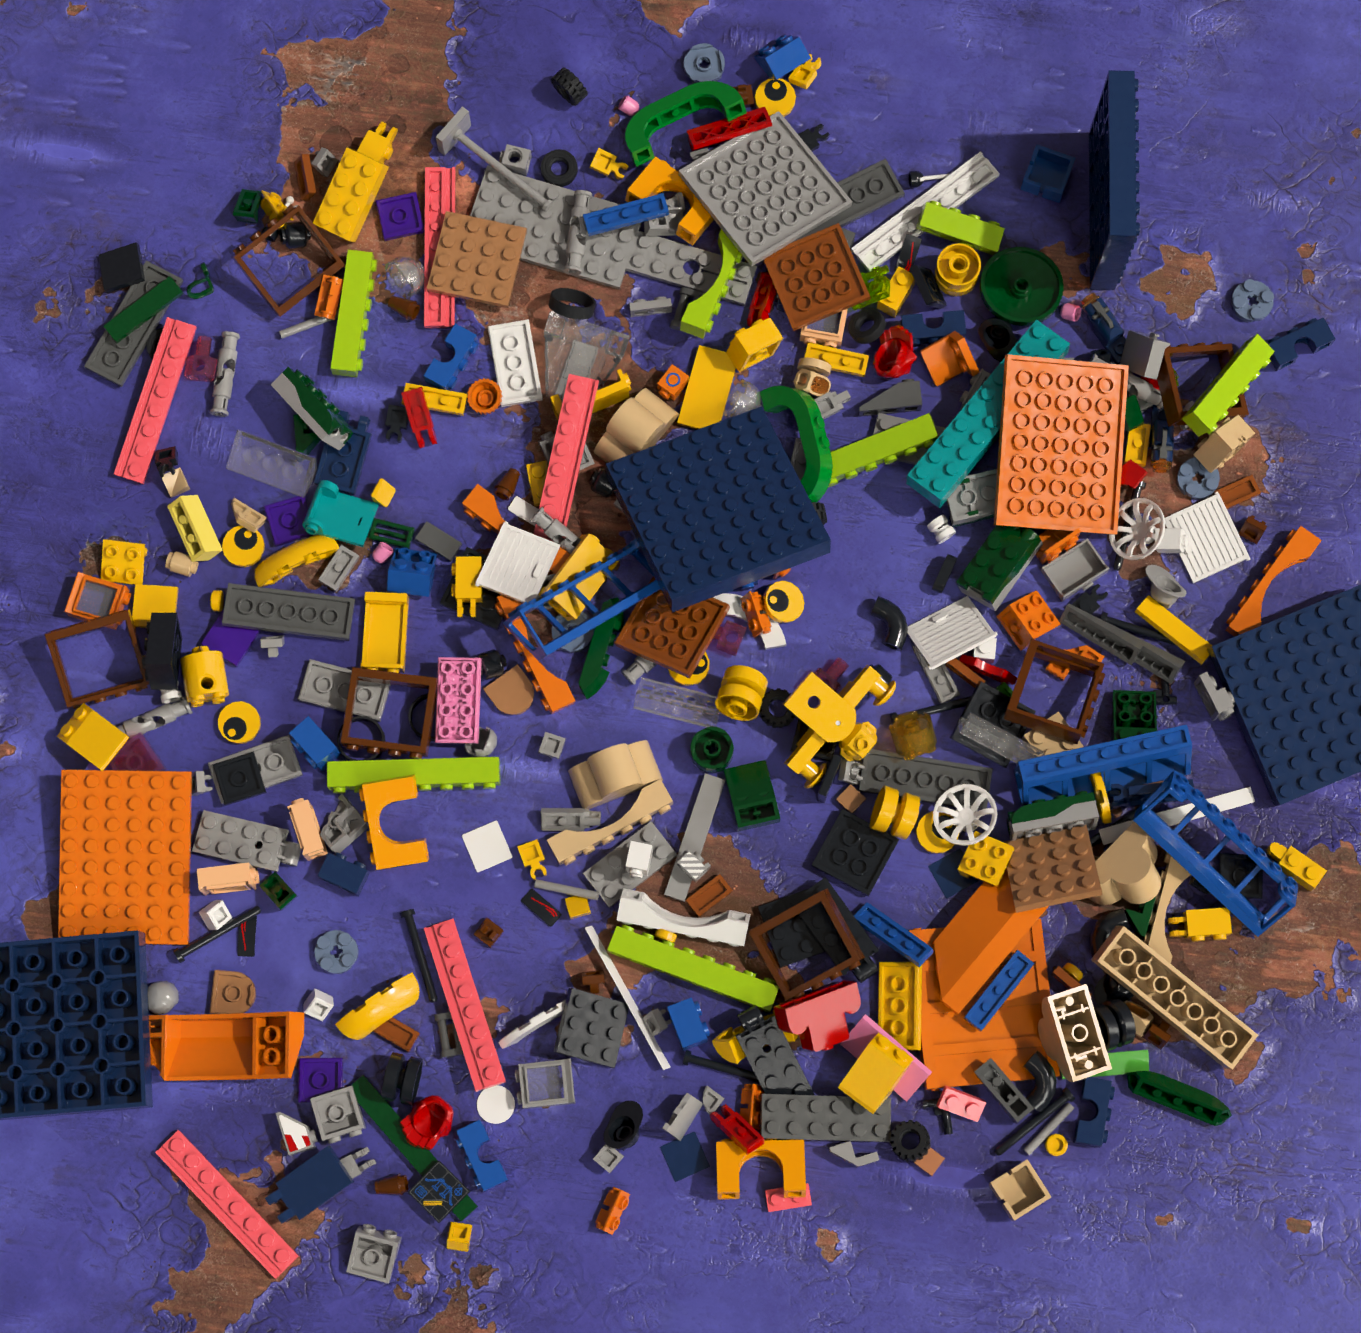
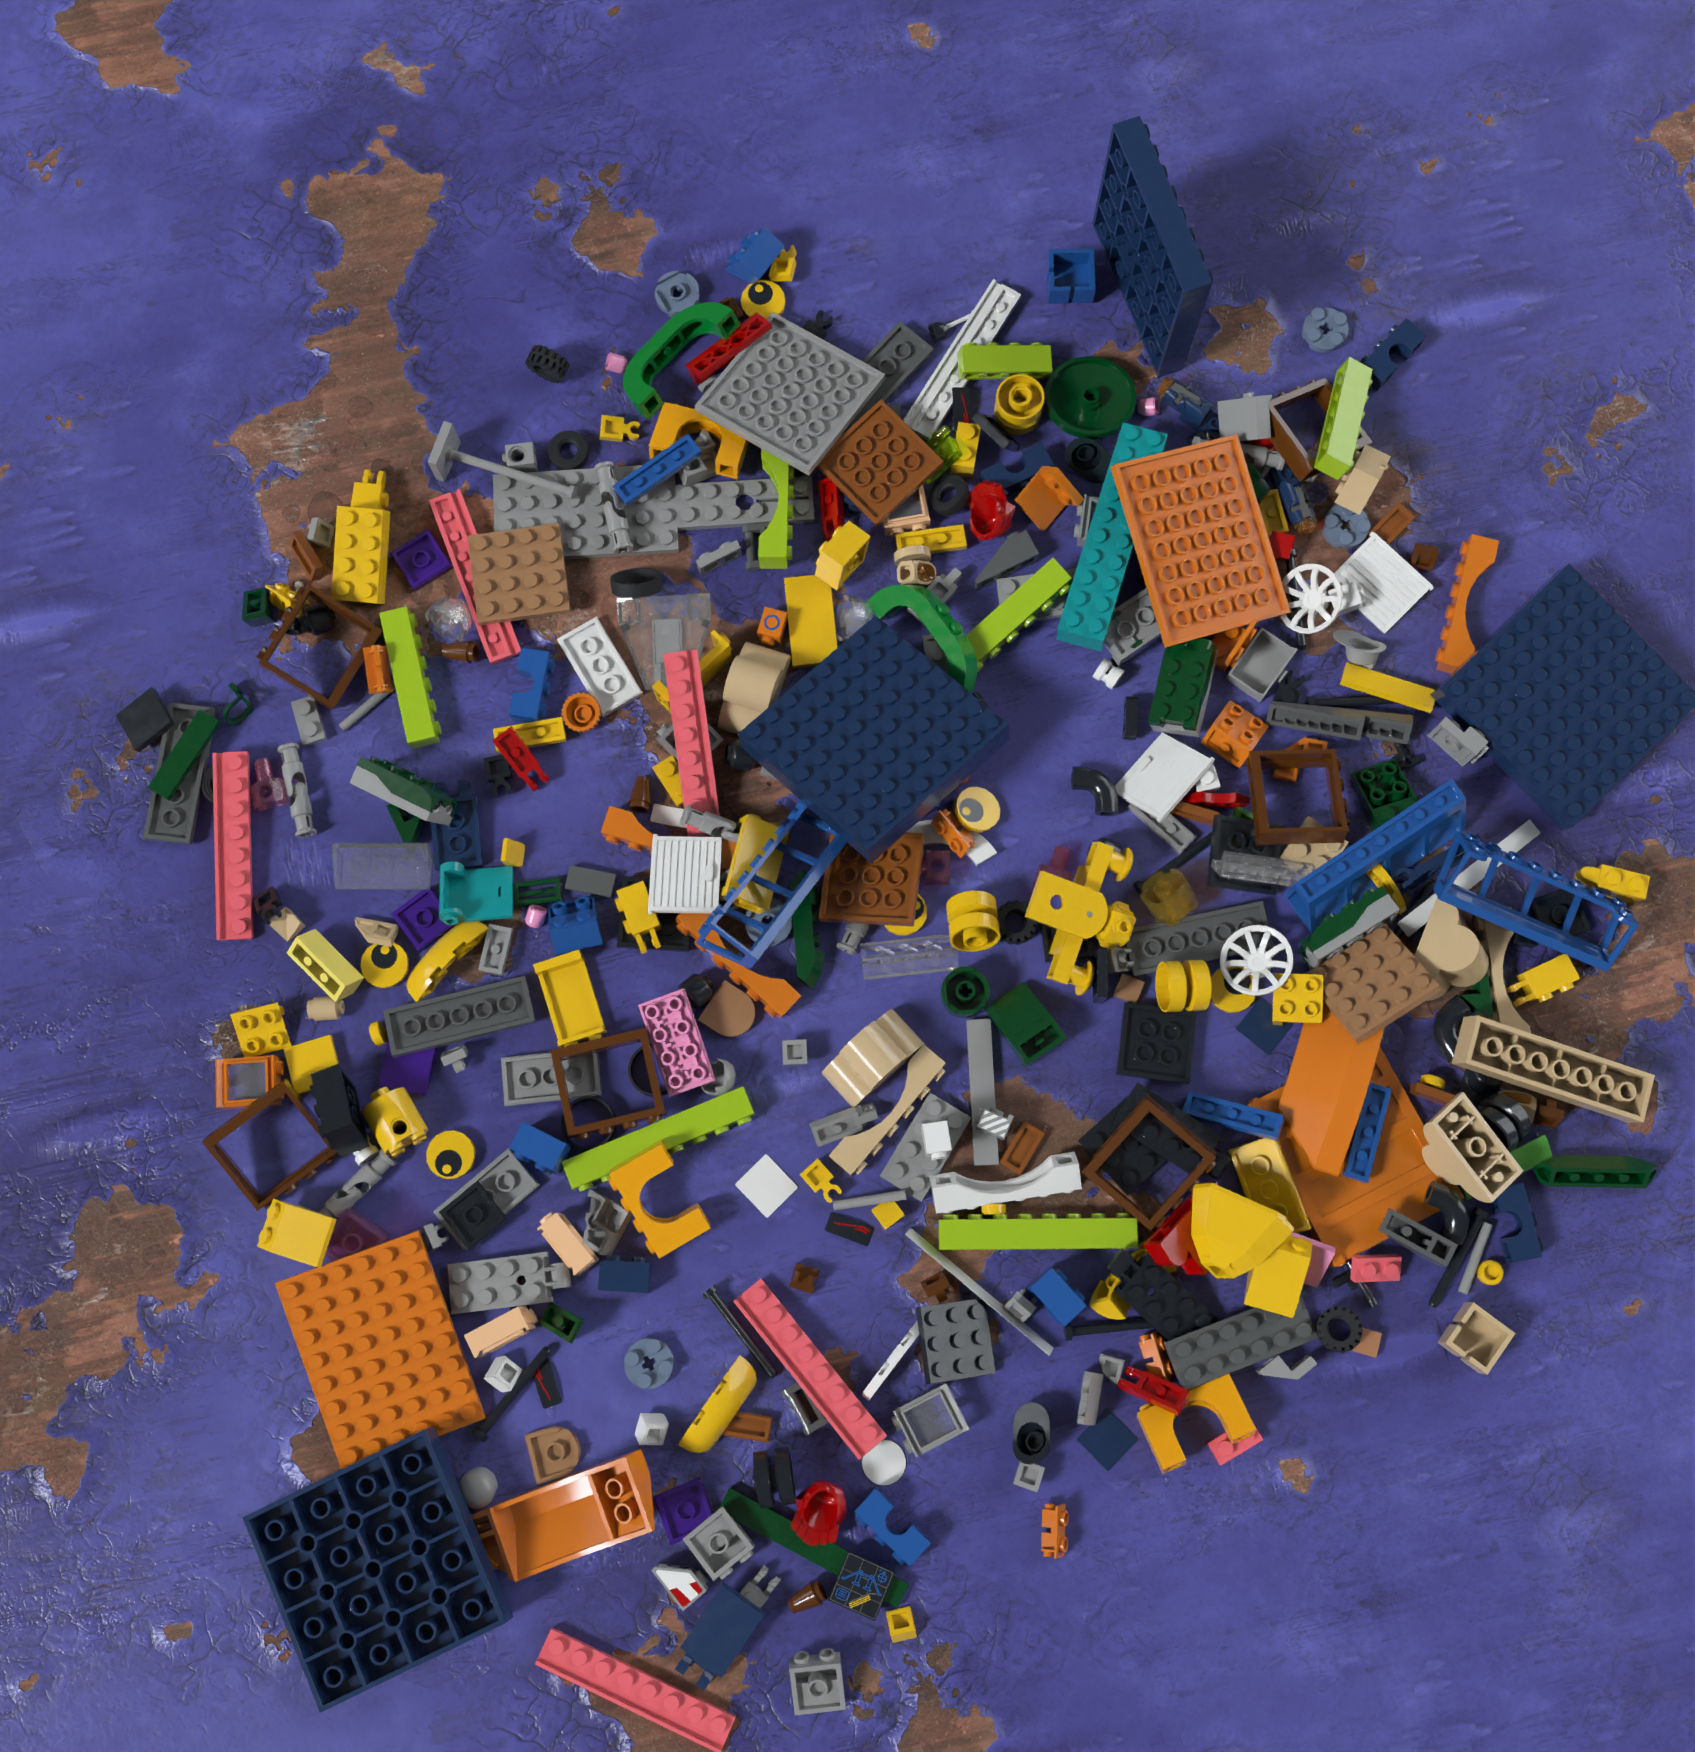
camera: 20 degrees left, 0 degrees up
none -> light grey plate [291,696,327,747]
none -> yellow brick [1191,1183,1294,1279]

